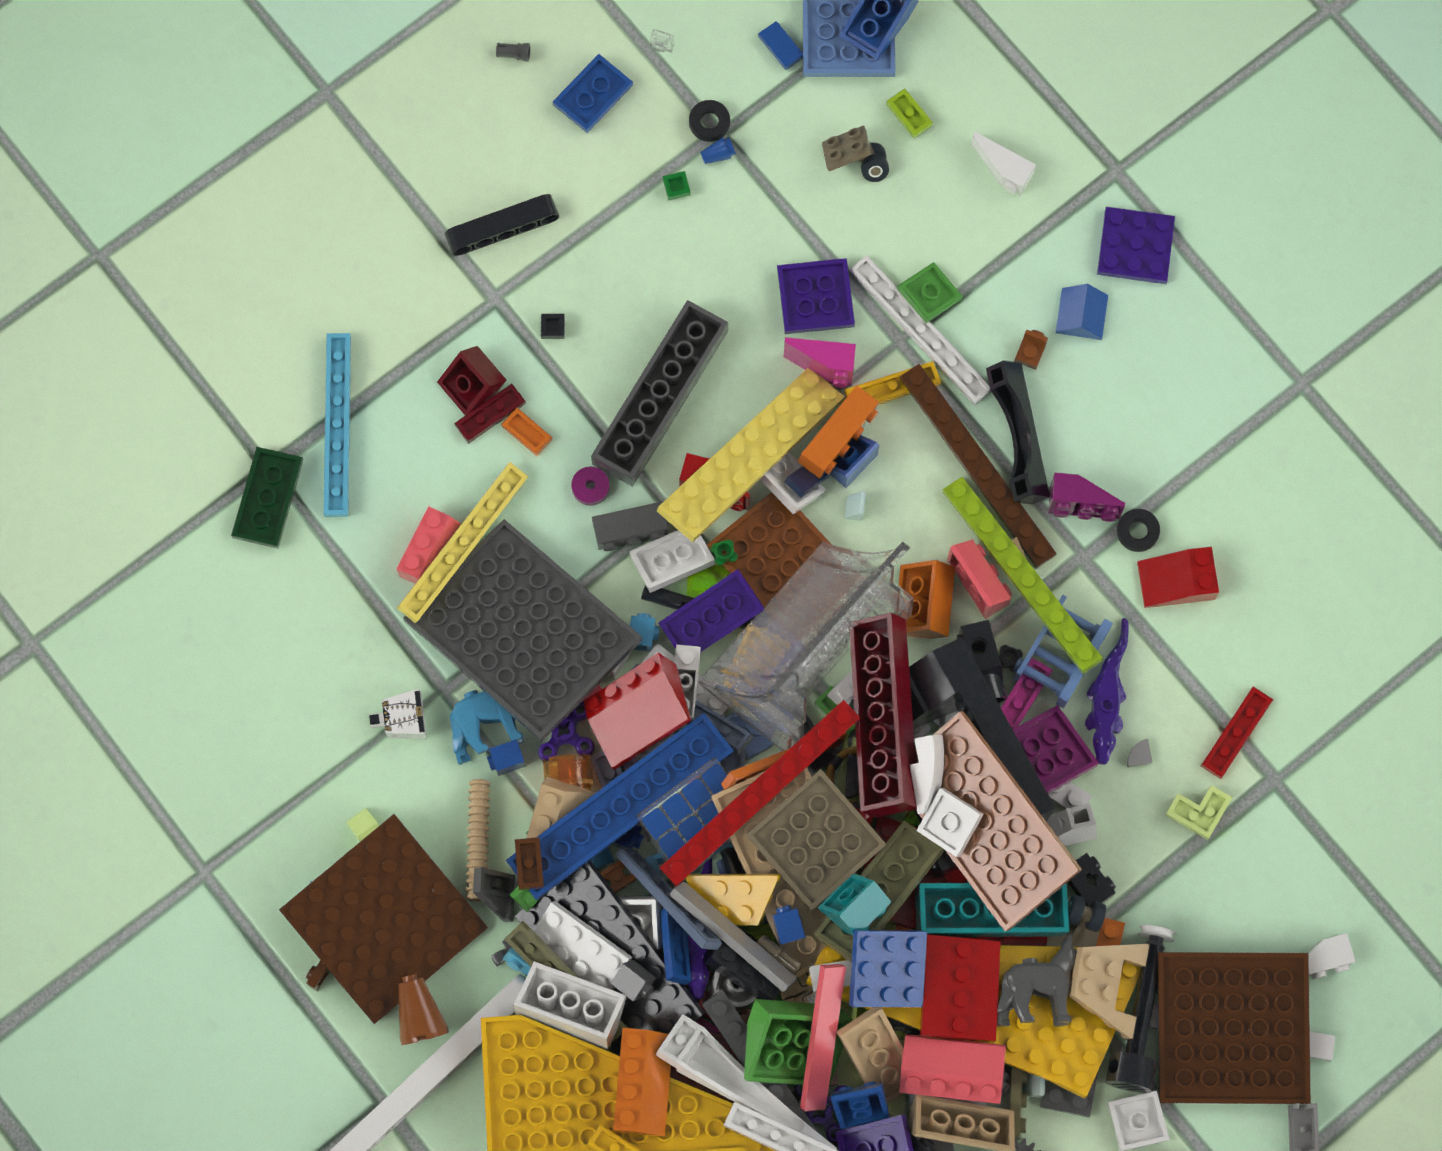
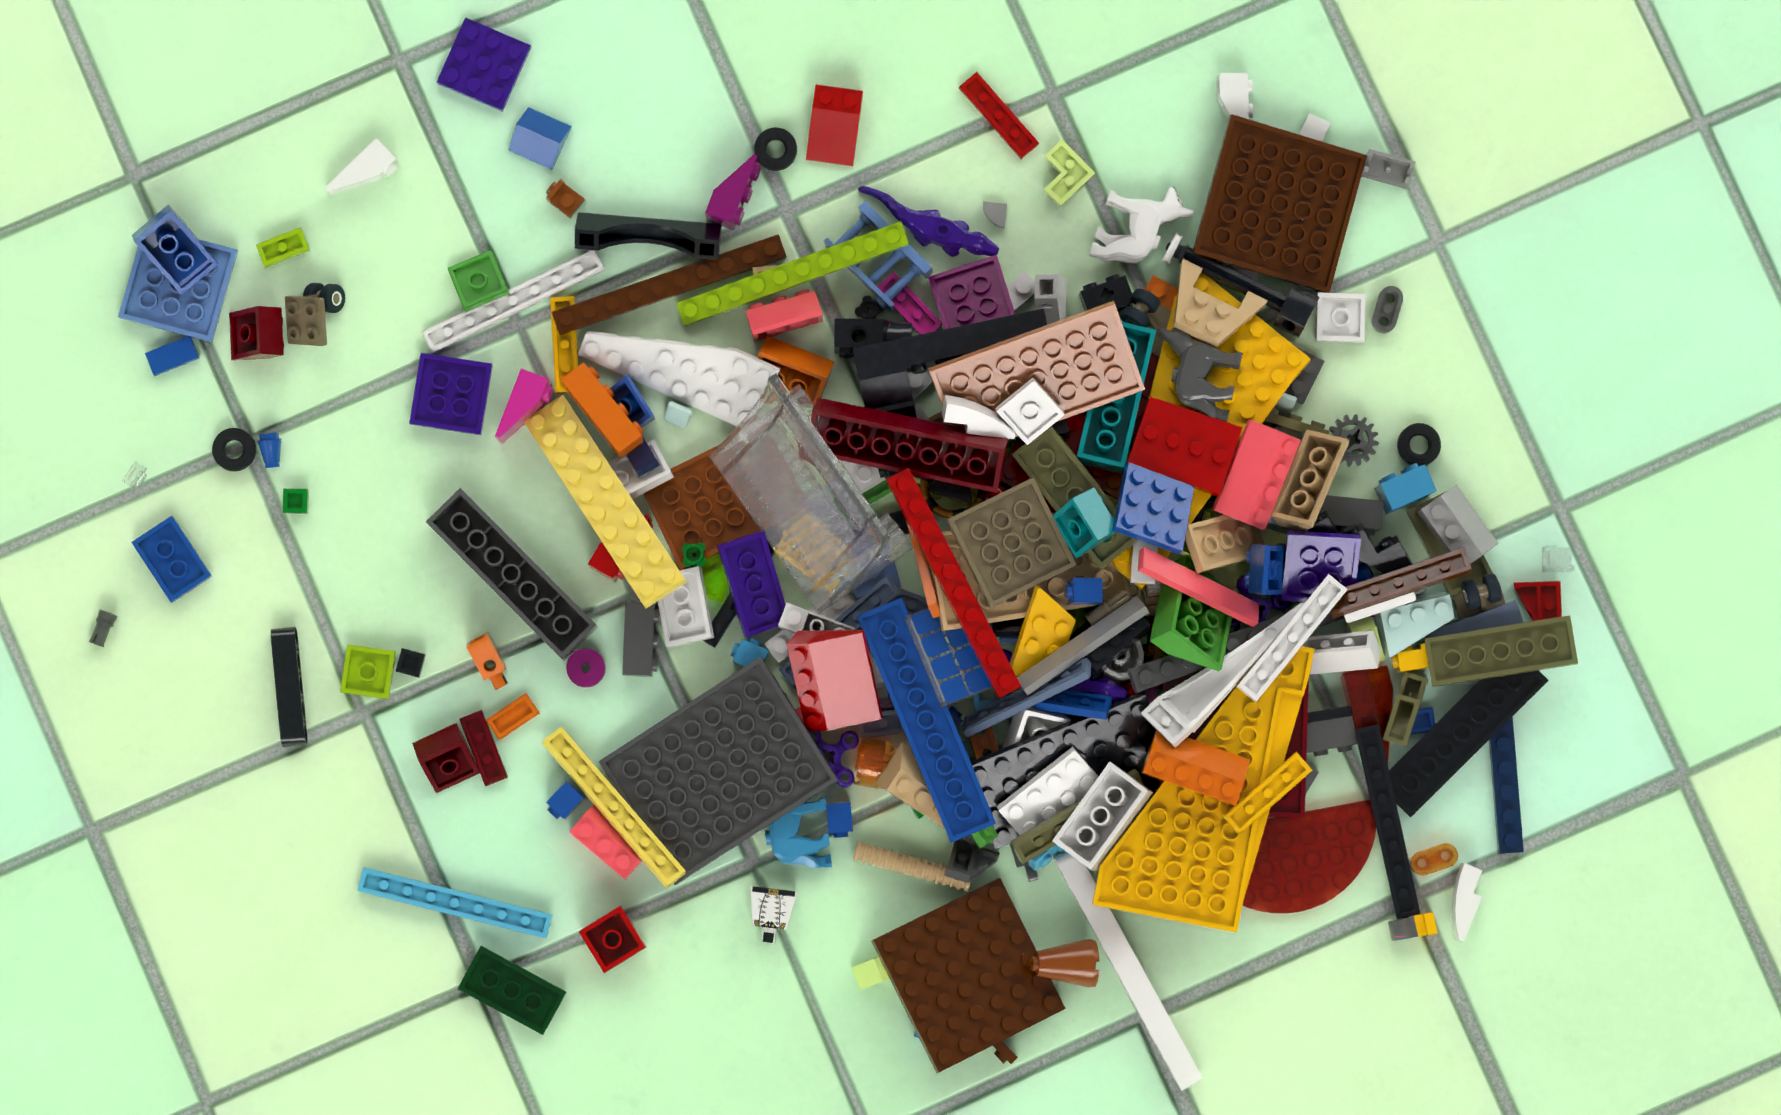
camera: 80 degrees left, 10 degrees up
reddish brown plate [514,837,544,890] -> none
brick [611,960,656,1001] -> none
none -> dark red slope [229,306,284,361]
none -> lime plate [340,644,396,699]
none -> orange torso [466,632,508,690]
none -> blue brick [546,781,585,819]
none -> white wing [578,331,781,431]
none -> red brick [578,906,647,973]
none -> white animal [1089,187,1194,264]

